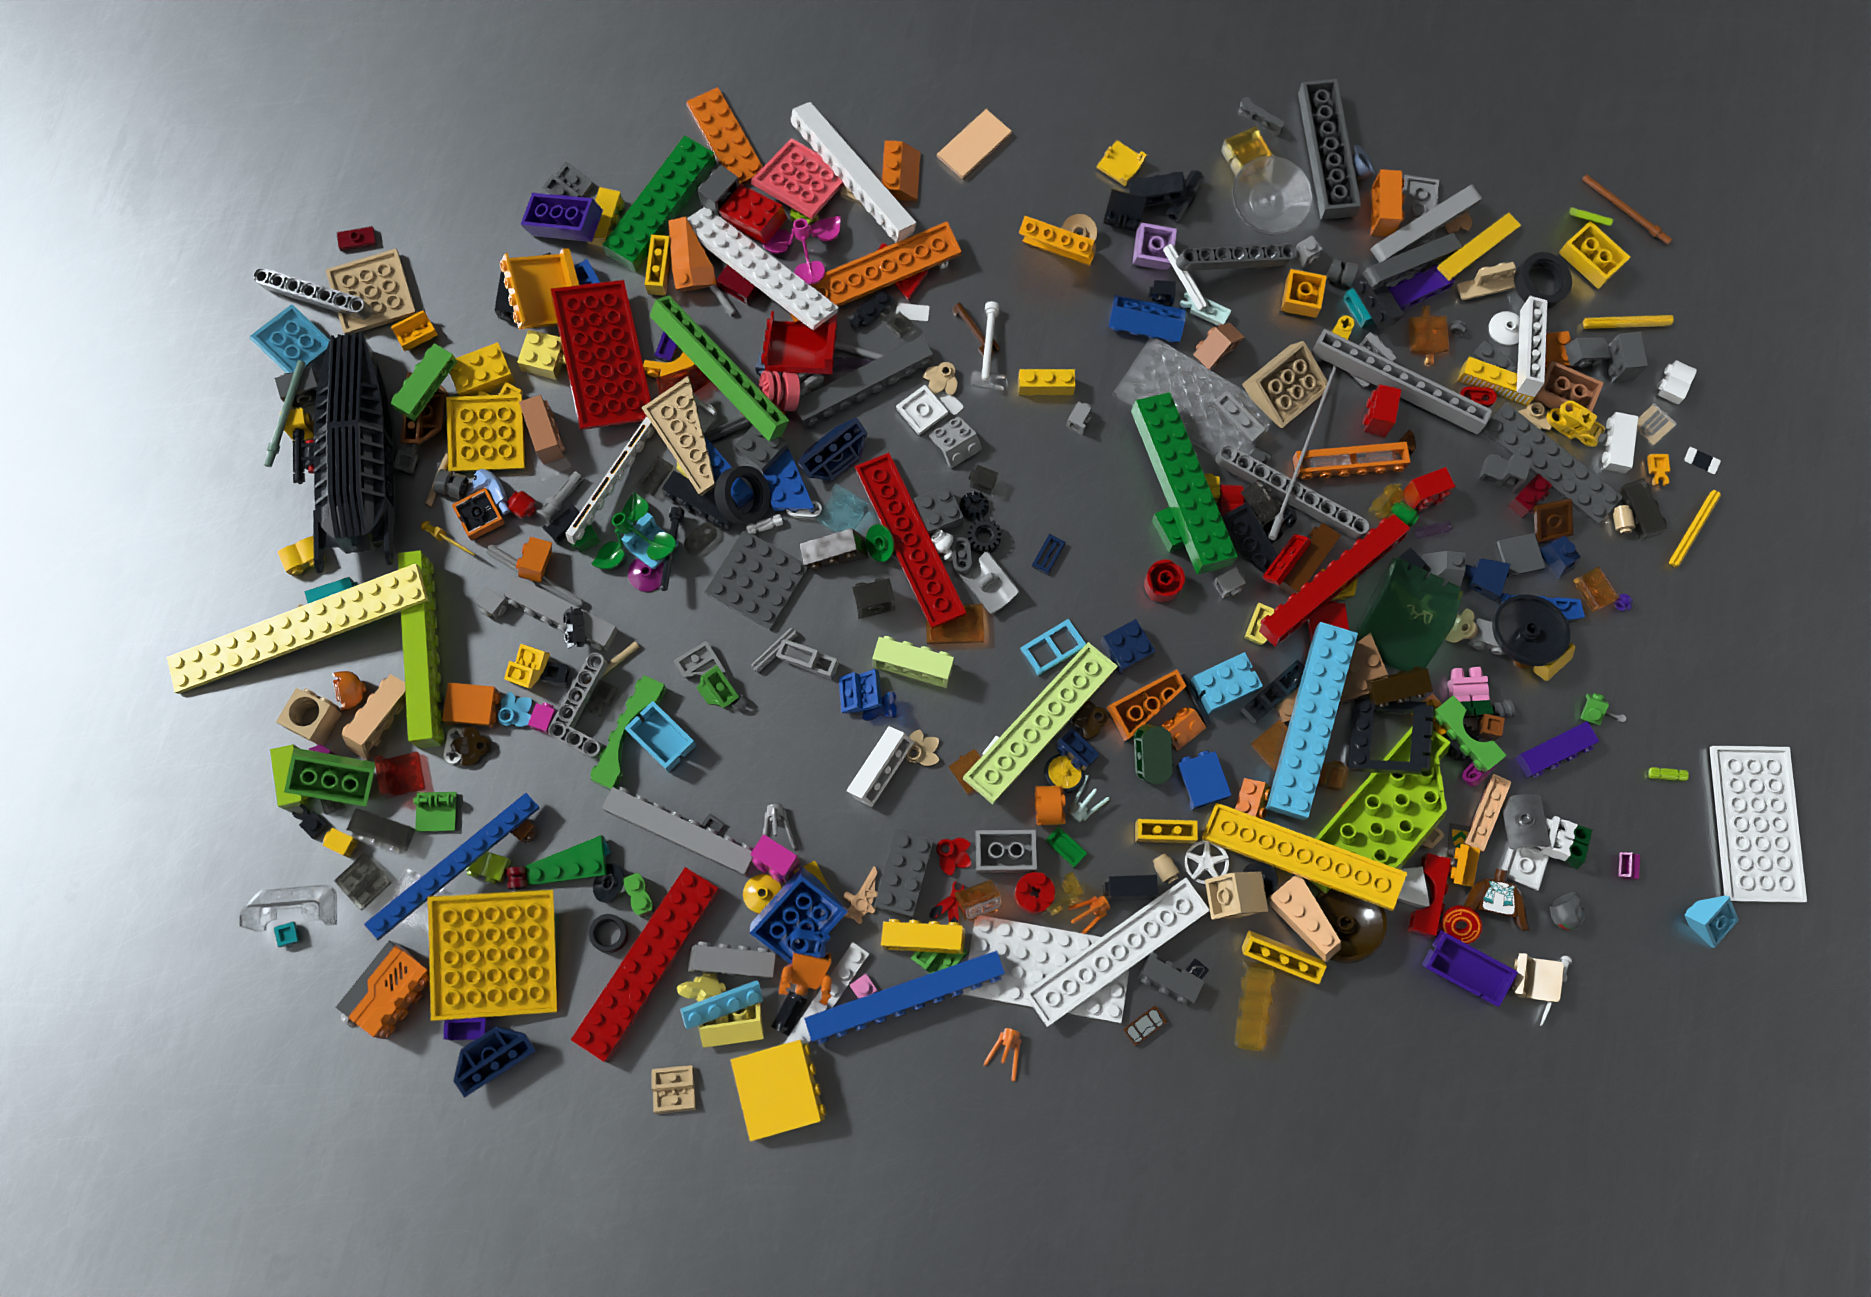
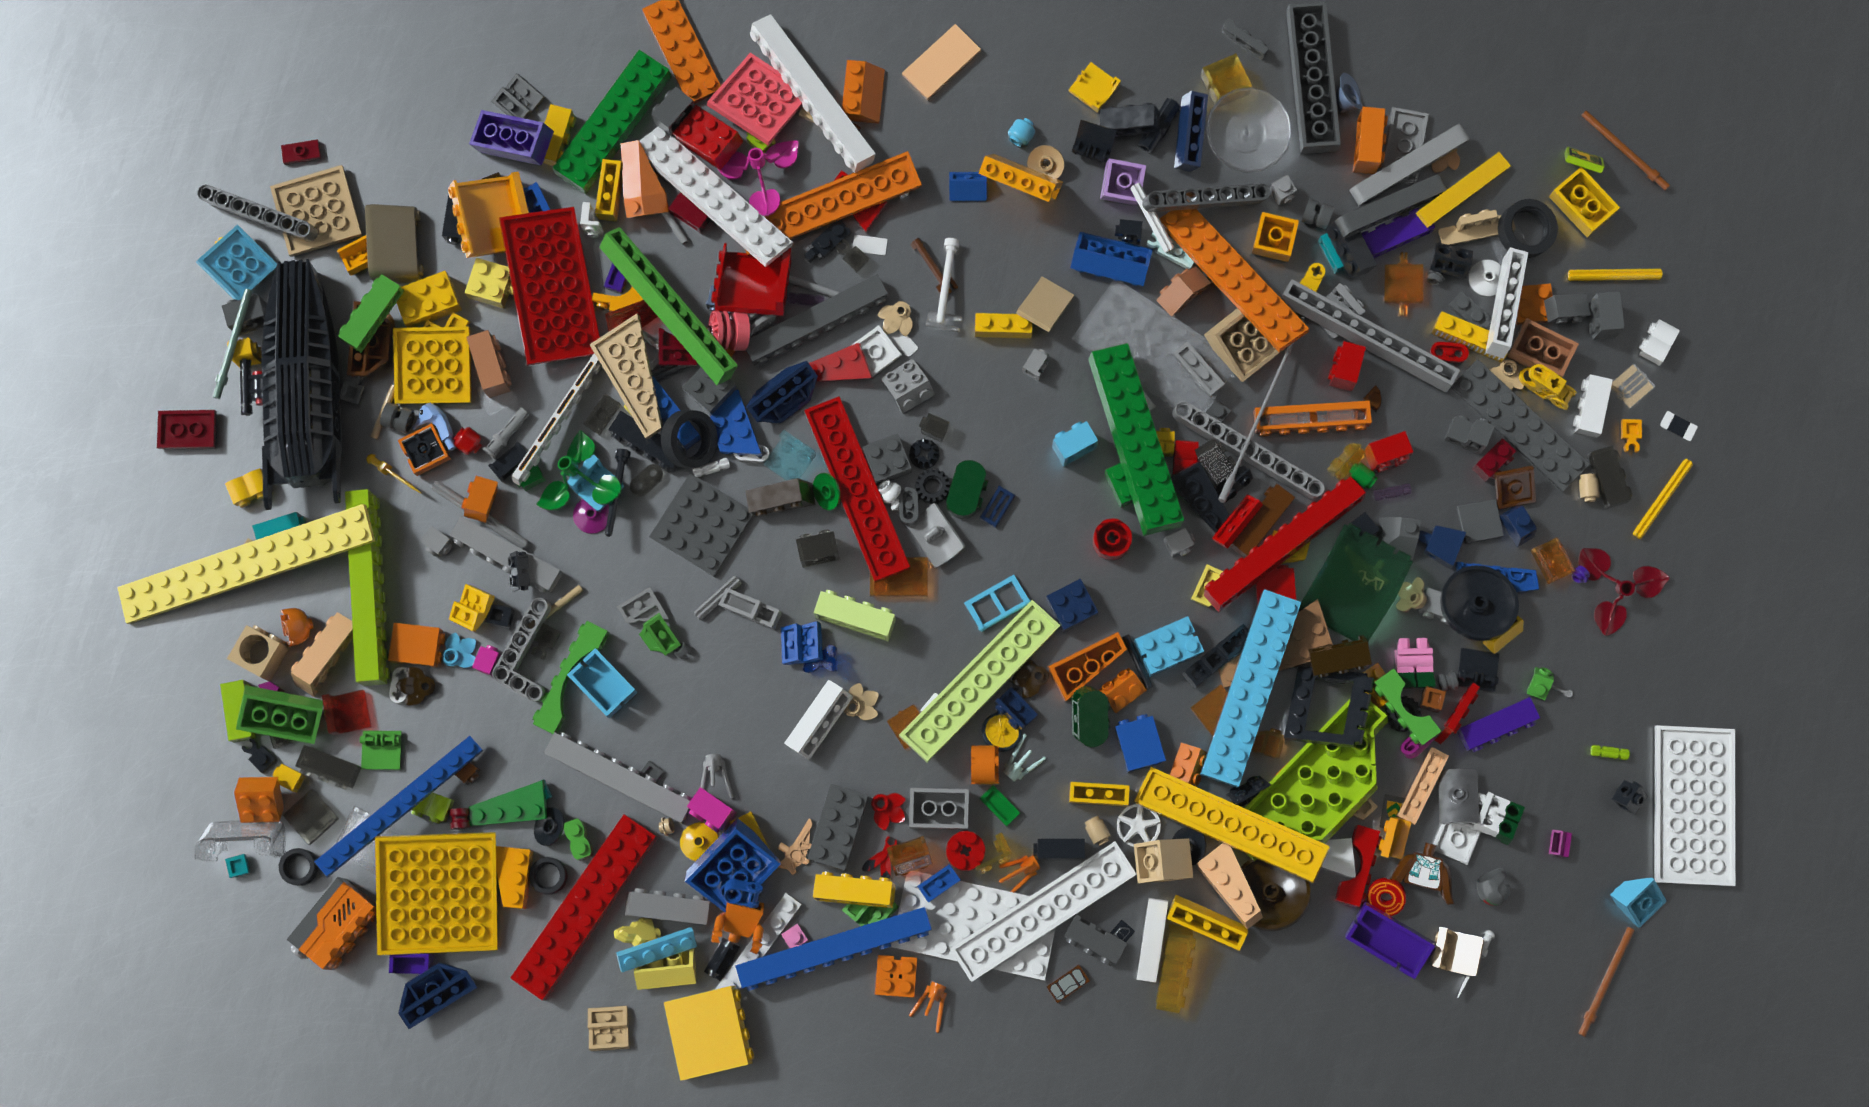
camera: 10 degrees right, 5 degrees up
none -> dark red plate [157,410,217,449]
none -> orange brick [234,777,284,823]
none -> black tyre [278,848,318,886]
none -> dark tan windscreen [365,204,424,284]
none -> light orange wedge [496,846,534,909]
none -> white bracket [580,202,604,238]
none -> dark red wing [658,328,697,366]
none -> tan plate [659,817,675,836]
none -> red wing [809,343,873,382]
none -> orange piece [875,955,917,998]
none -> blue plate [917,864,961,903]
none -> dark green brick [946,460,989,519]
none -> blue panel [949,172,987,201]
none -> medium azure head [1008,118,1036,147]
none -> tan tile [1016,277,1074,332]
none -> medium azure brick [1052,421,1098,467]
none -> white slope [1137,898,1168,983]
none -> orange plate [1159,200,1309,352]
none -> dark blue brick [1174,91,1208,172]
none -> black hinge [1226,775,1271,806]
none -> black brick [1430,242,1473,279]
none -> red wing [1434,683,1480,745]
none -> black hinge [1457,648,1500,691]
none -> dark orange bar [1578,927,1635,1037]
none -> dark red plant [1579,548,1670,636]
none -> black brick [1612,780,1648,815]

